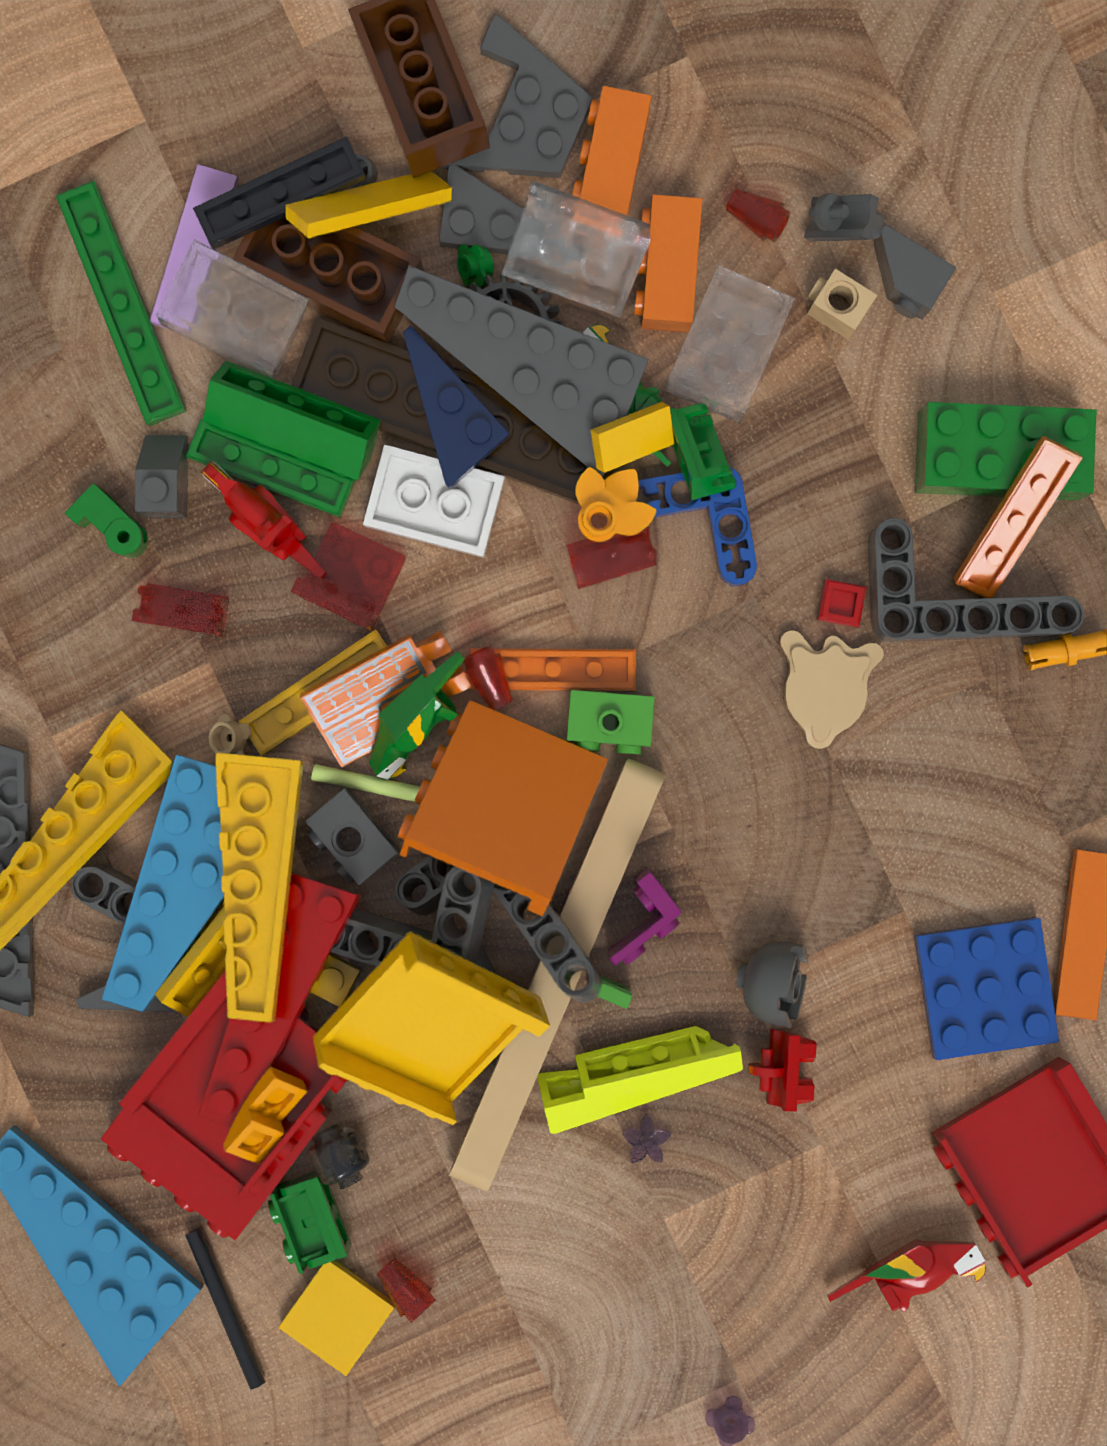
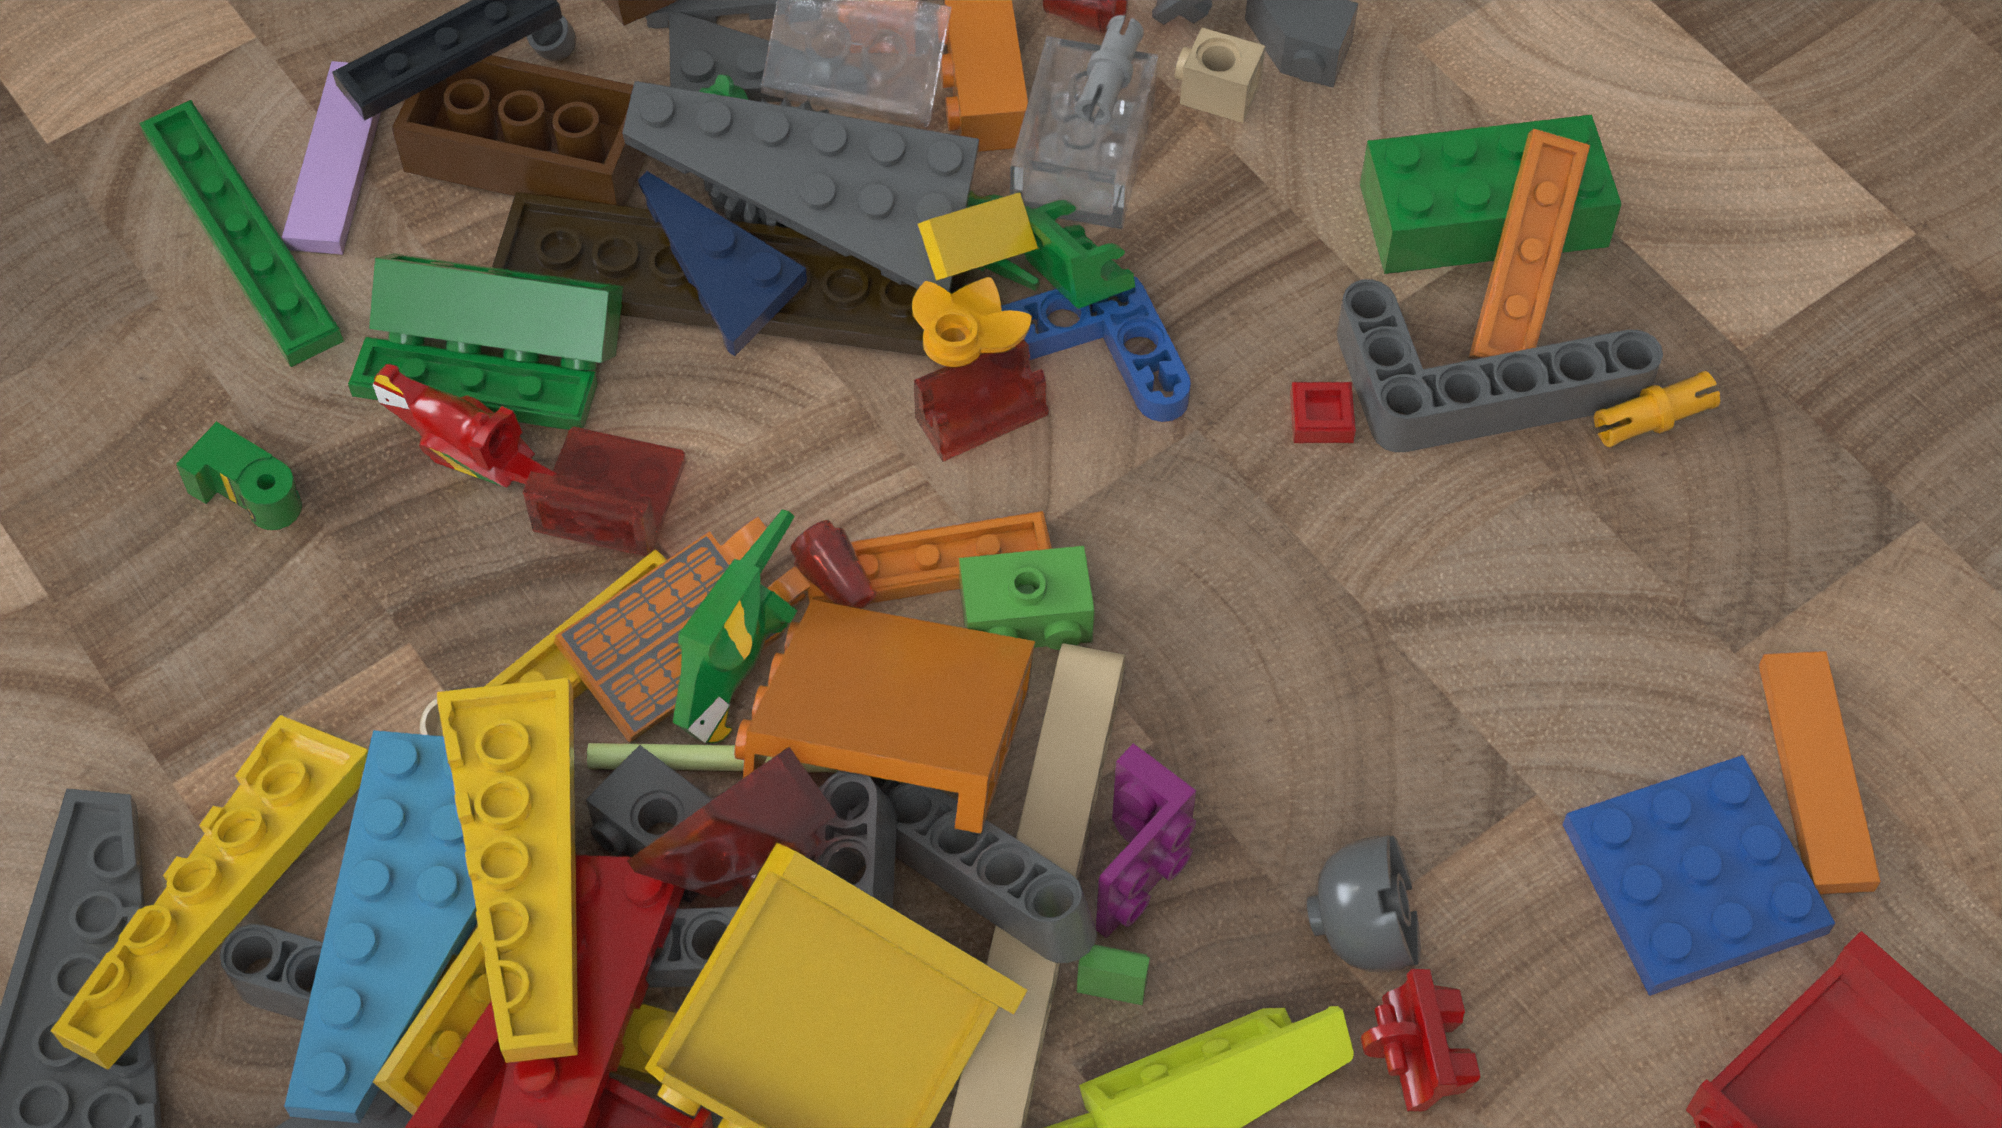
camera: 15 degrees left, 30 degrees down
clear red hinge [131,583,230,638] -> none
dark grey slope [135,435,188,519] -> none
clear slope [156,239,310,379] -> none
yellow tile [286,171,452,238] -> none
white plate [363,445,505,558] -> none
tan tile [779,630,884,749] -> none
none -> clear red slope [627,747,837,899]
none -> light grey pin [1075,15,1144,126]

